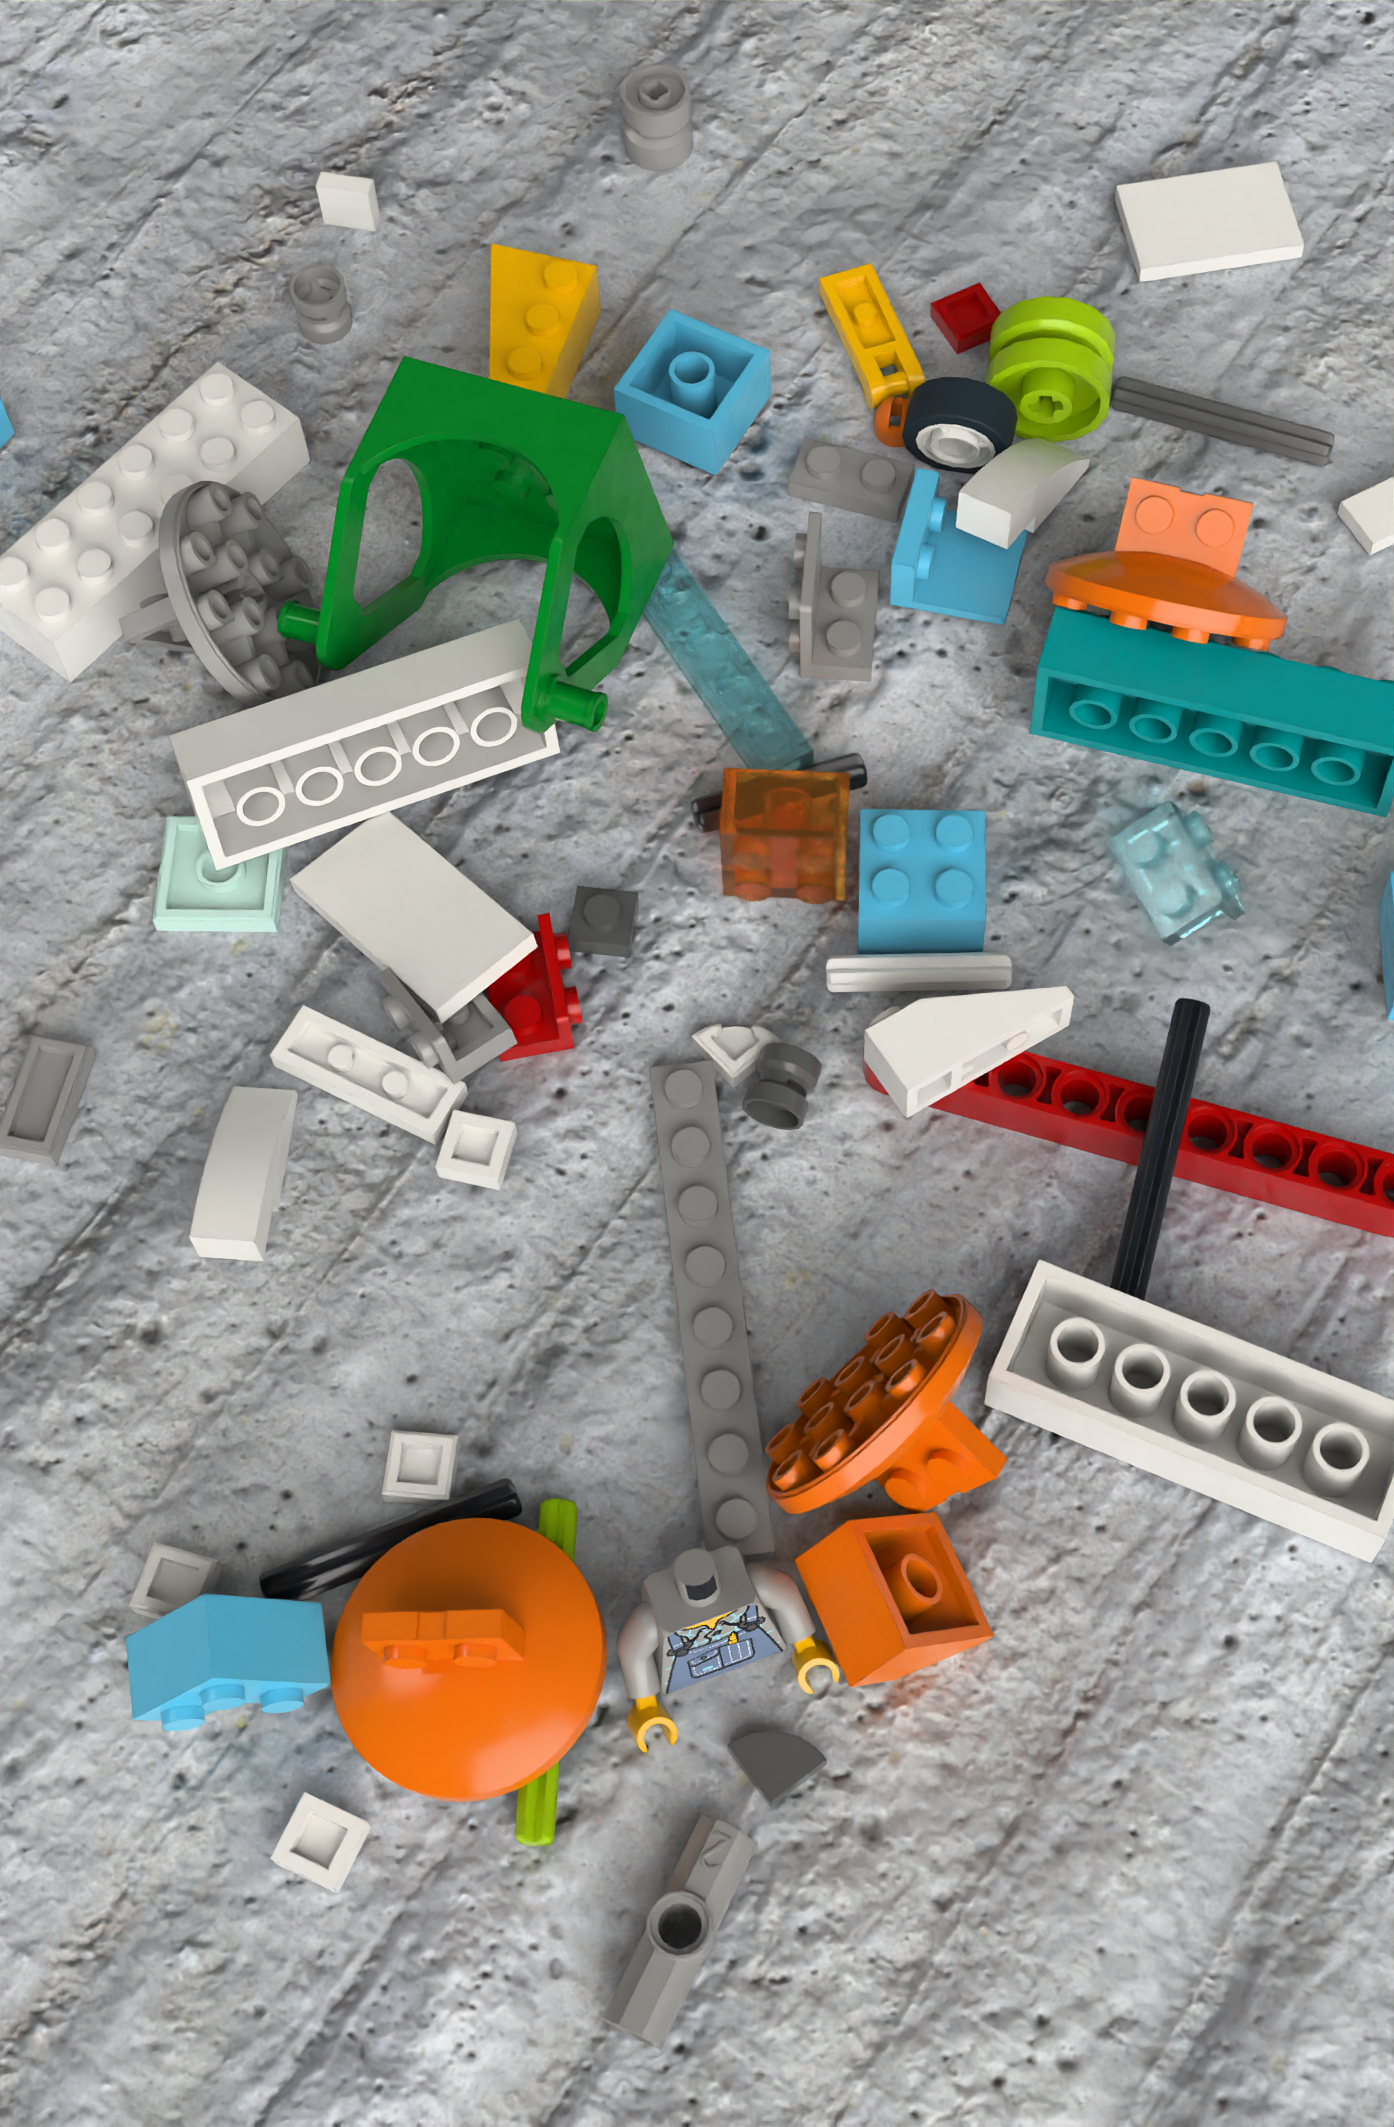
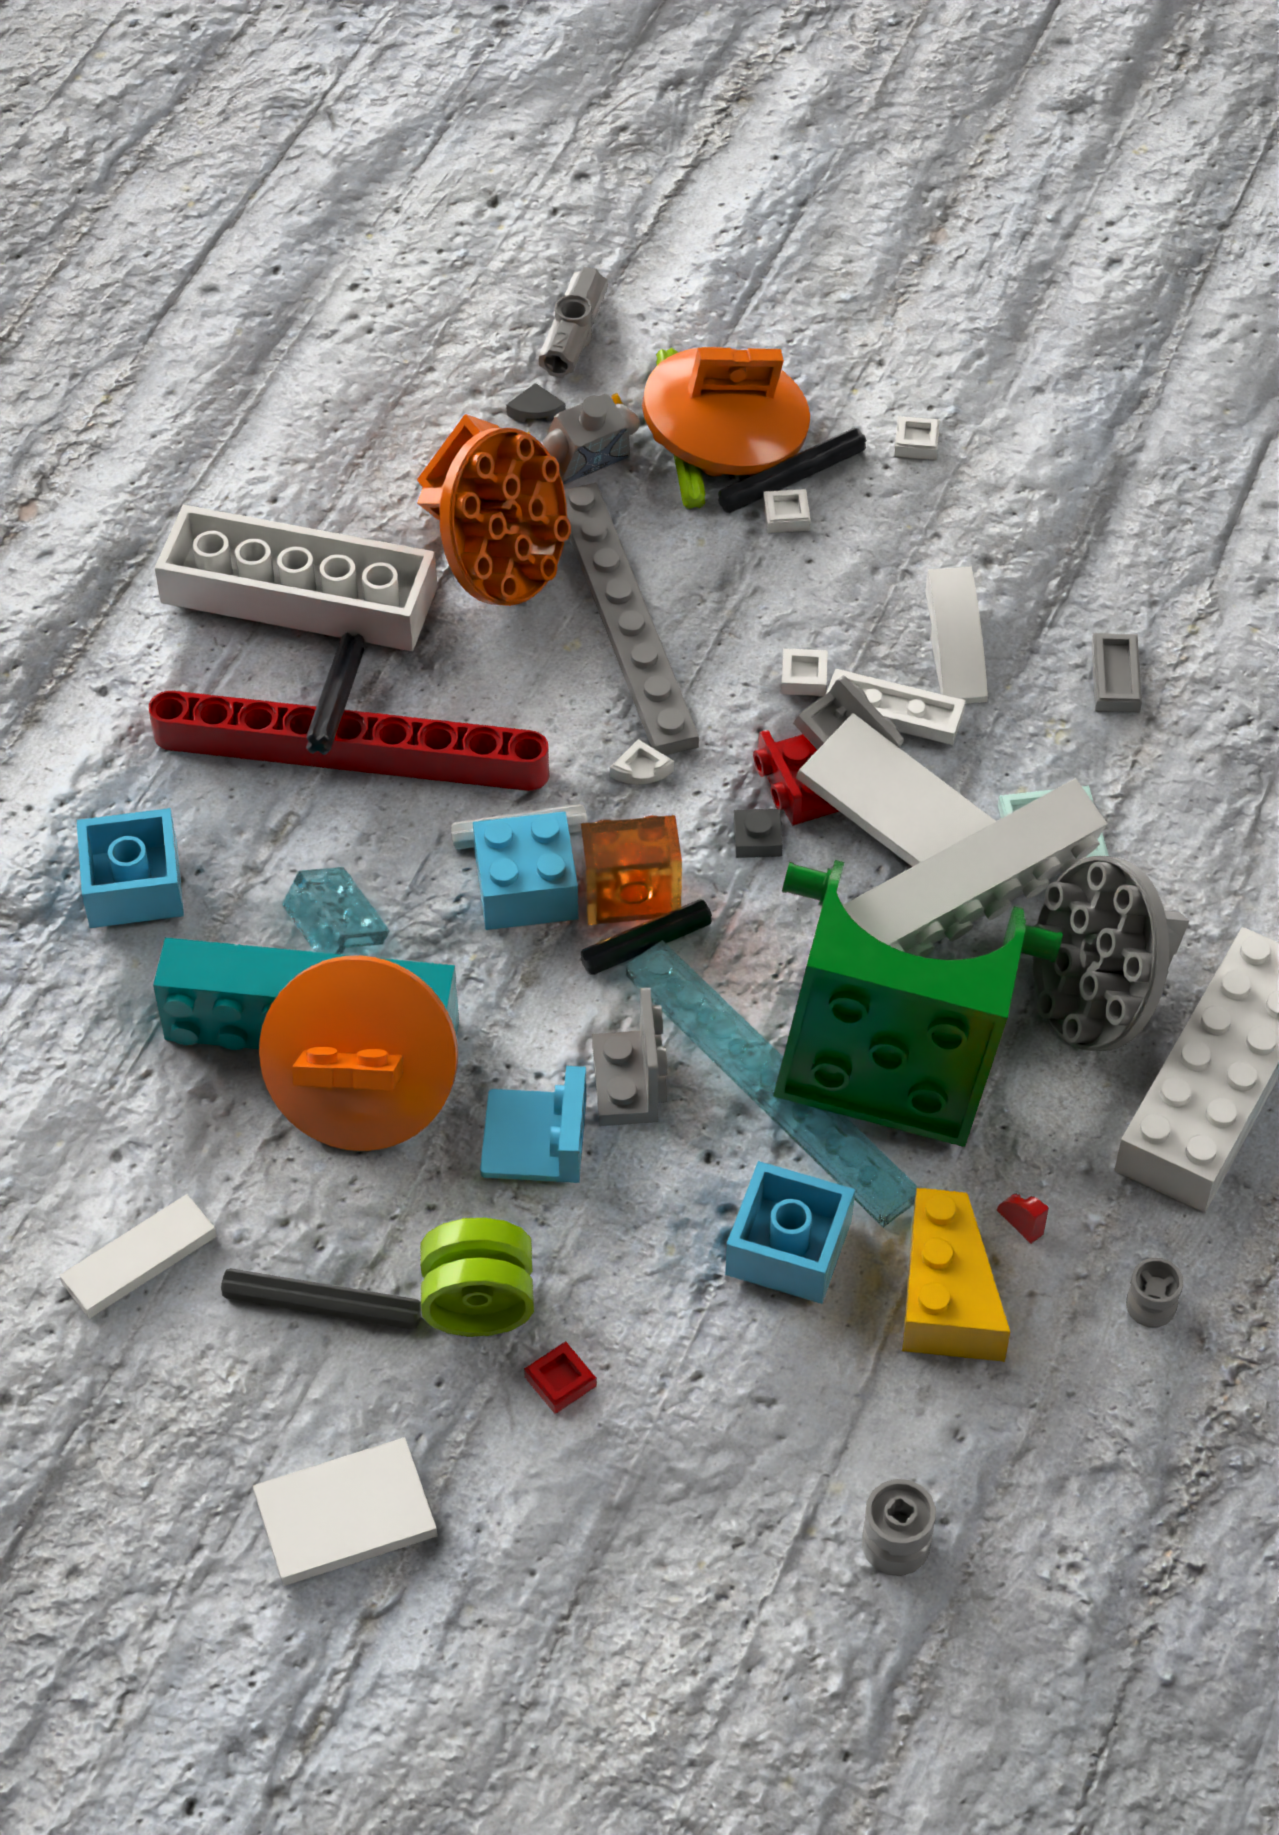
camera: 165 degrees right, 10 degrees down
medium azure brick [126,1593,331,1731] -> none
white plate [270,1792,371,1893] -> none
white tile [316,172,381,232] -> none
dark grey wheel [742,1043,822,1130] -> none
light grey plate [788,437,915,523] -> none
yellow plate [819,263,926,409] -> none
white slope [864,986,1074,1118] -> none
orange hinge [874,396,910,447] -> none
black wheel [902,377,1018,475] -> none
white slope [956,438,1090,549] -> none

